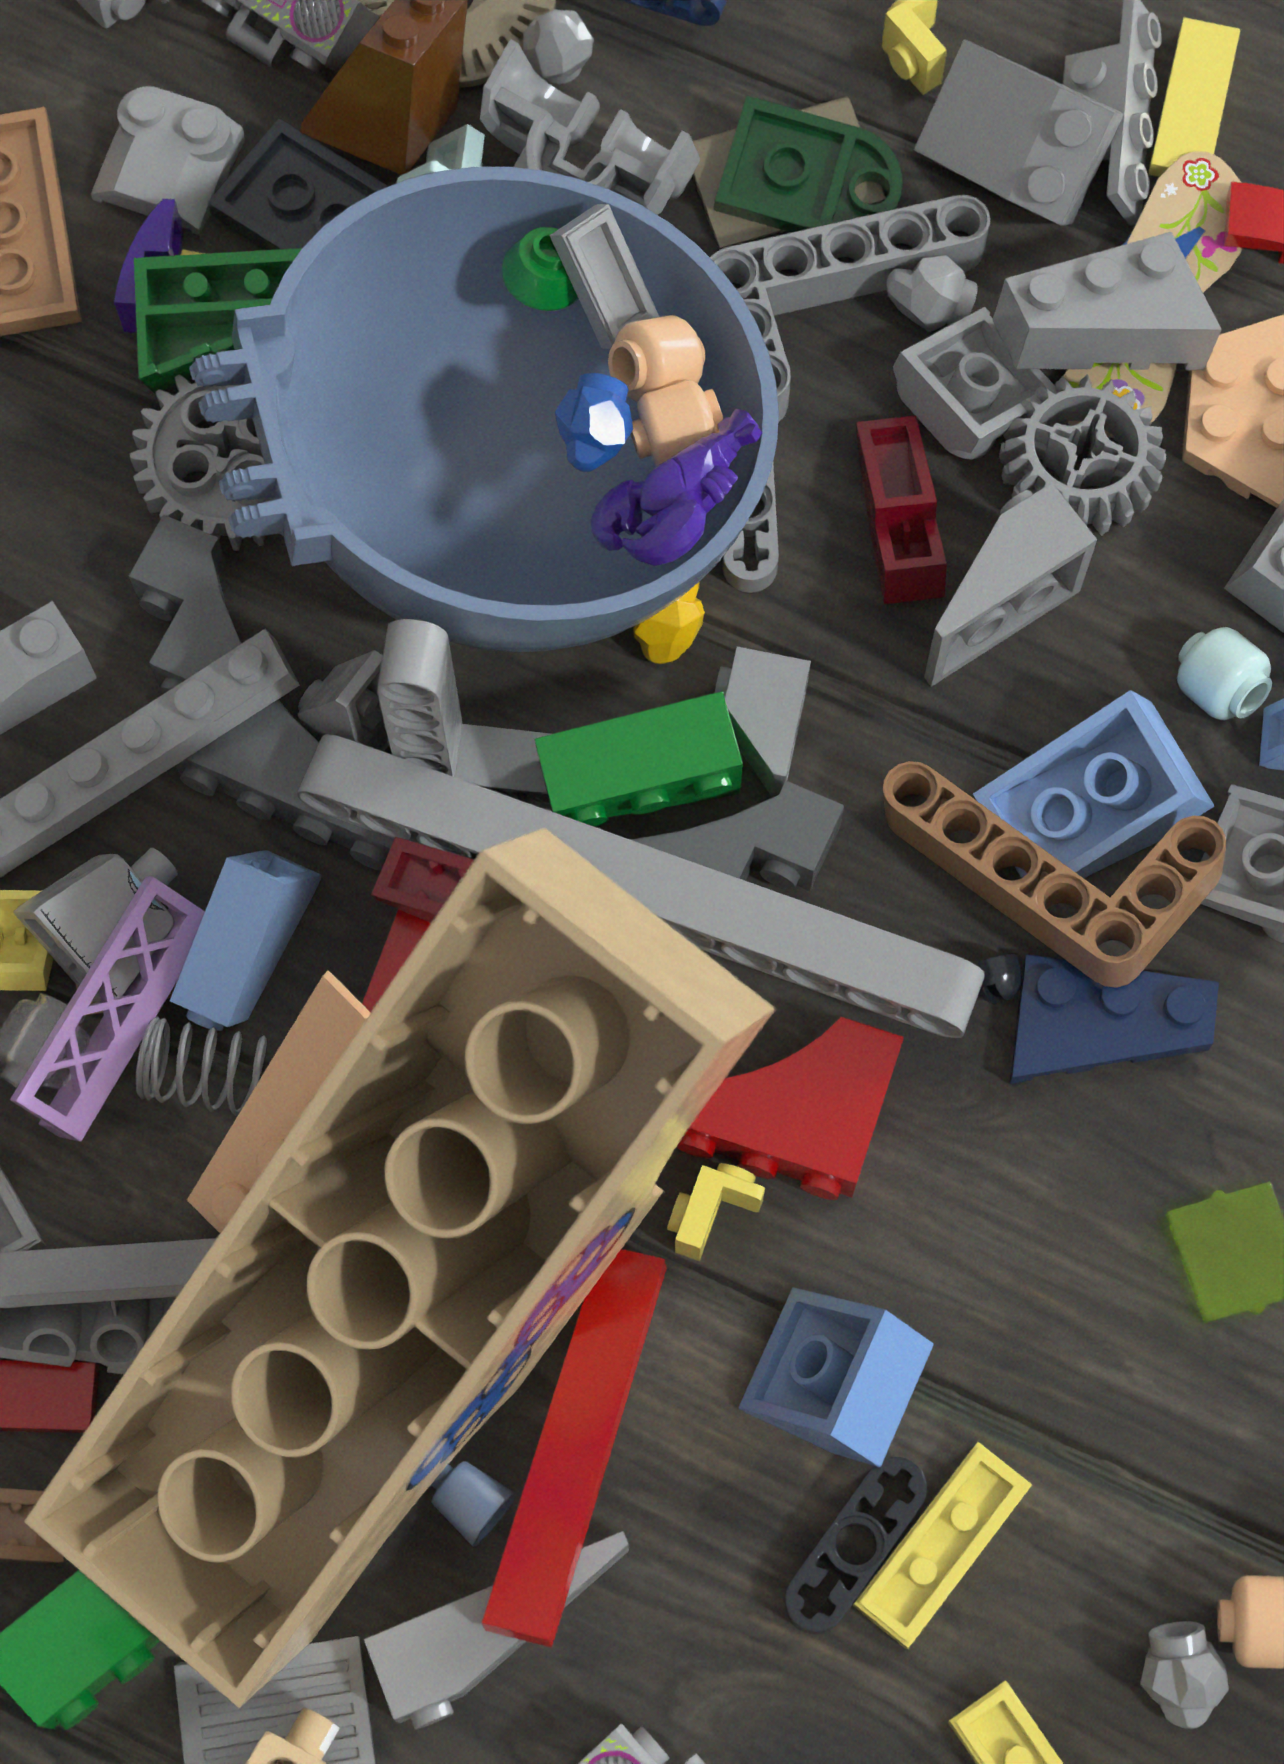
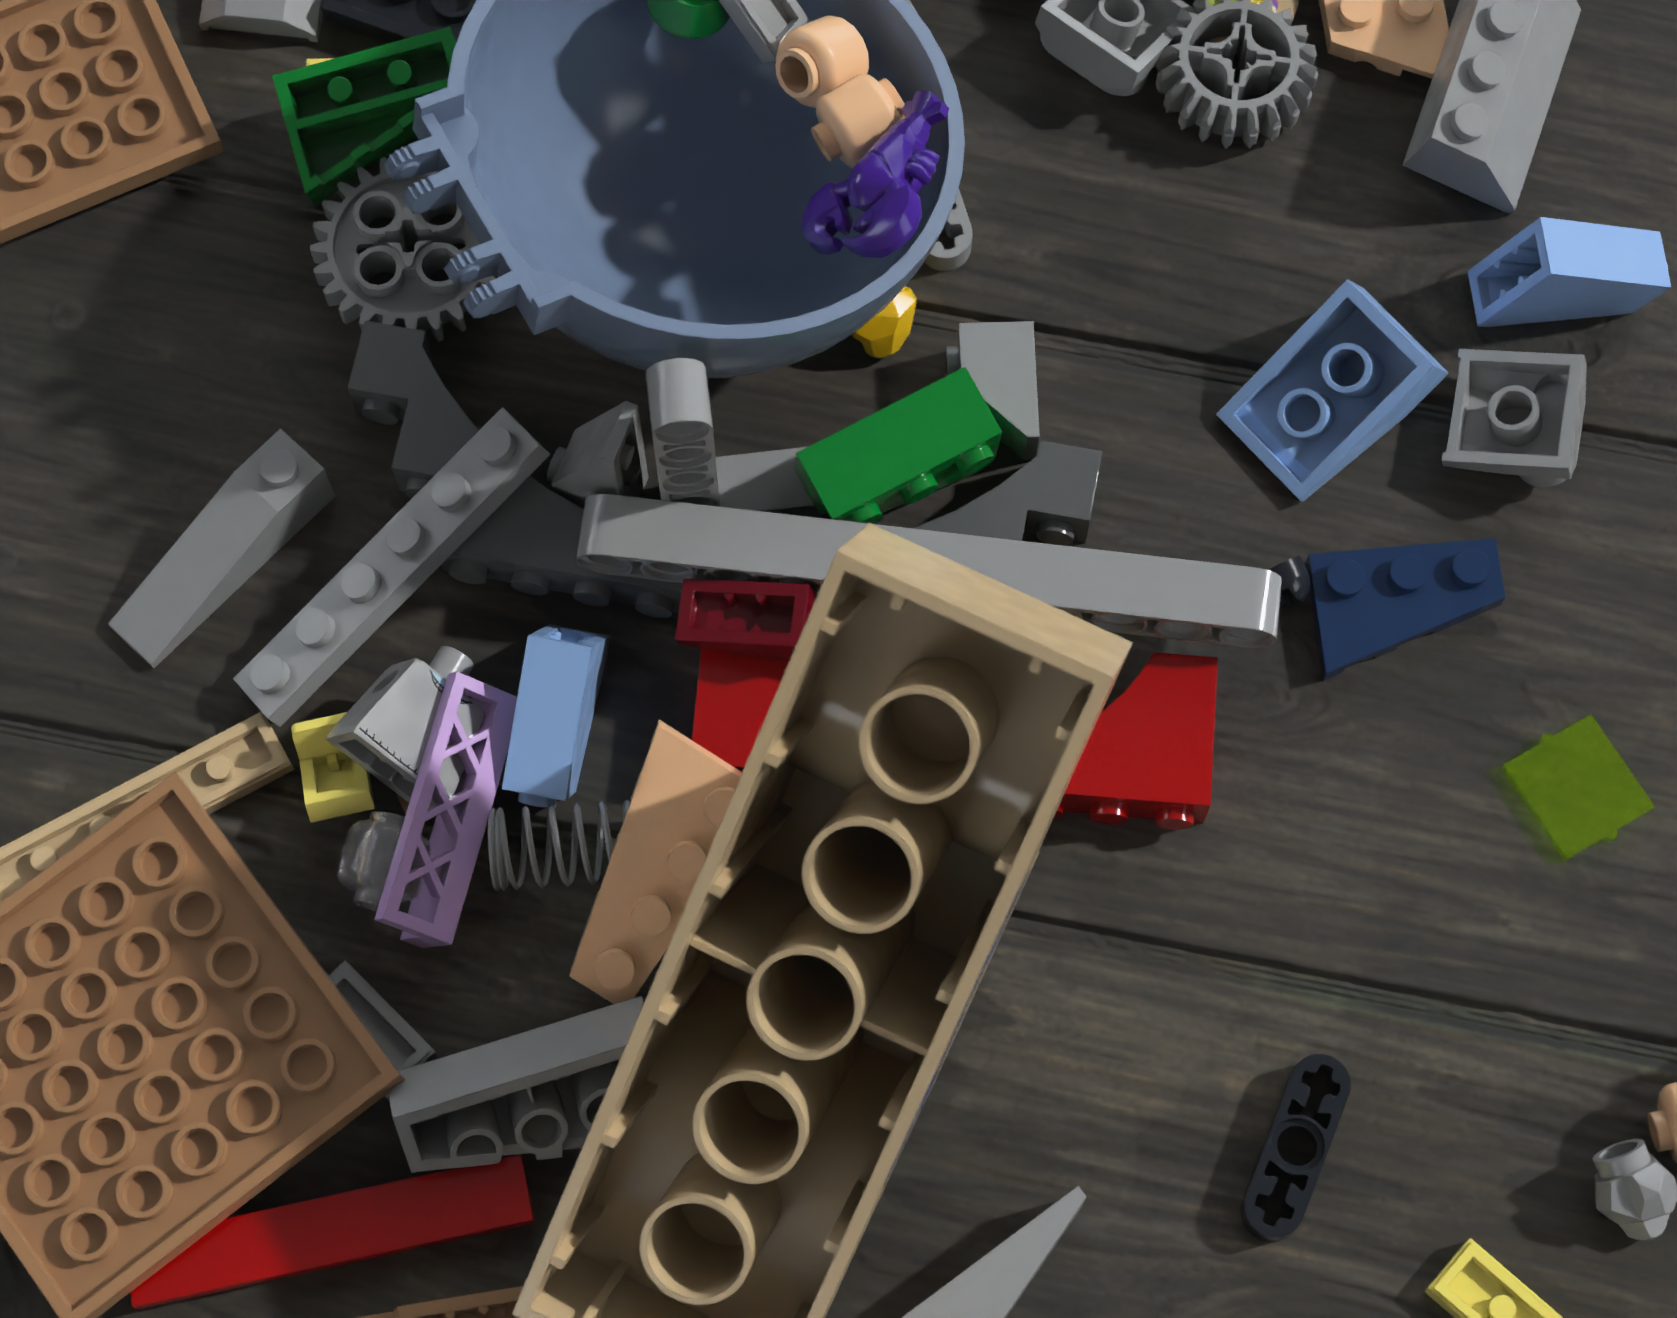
camera: 15 degrees left, 0 degrees up
dark purple slope [114,199,184,333] -> none
sand blue piece [431,1461,516,1548] -> none
red tile [482,1249,667,1648] -> none
blue rock [555,373,633,472] -> none
light yellow bracket [667,1163,765,1261] -> none
medium blue slope [738,1287,934,1467] -> none
light yellow tile [852,1442,1032,1650] -> none
dark red slope [856,416,947,604] -> none
medium nougat beam [883,761,1226,987] -> none
light grey slope [924,483,1097,687] -> none
light aqua head [1177,627,1272,720] -> none

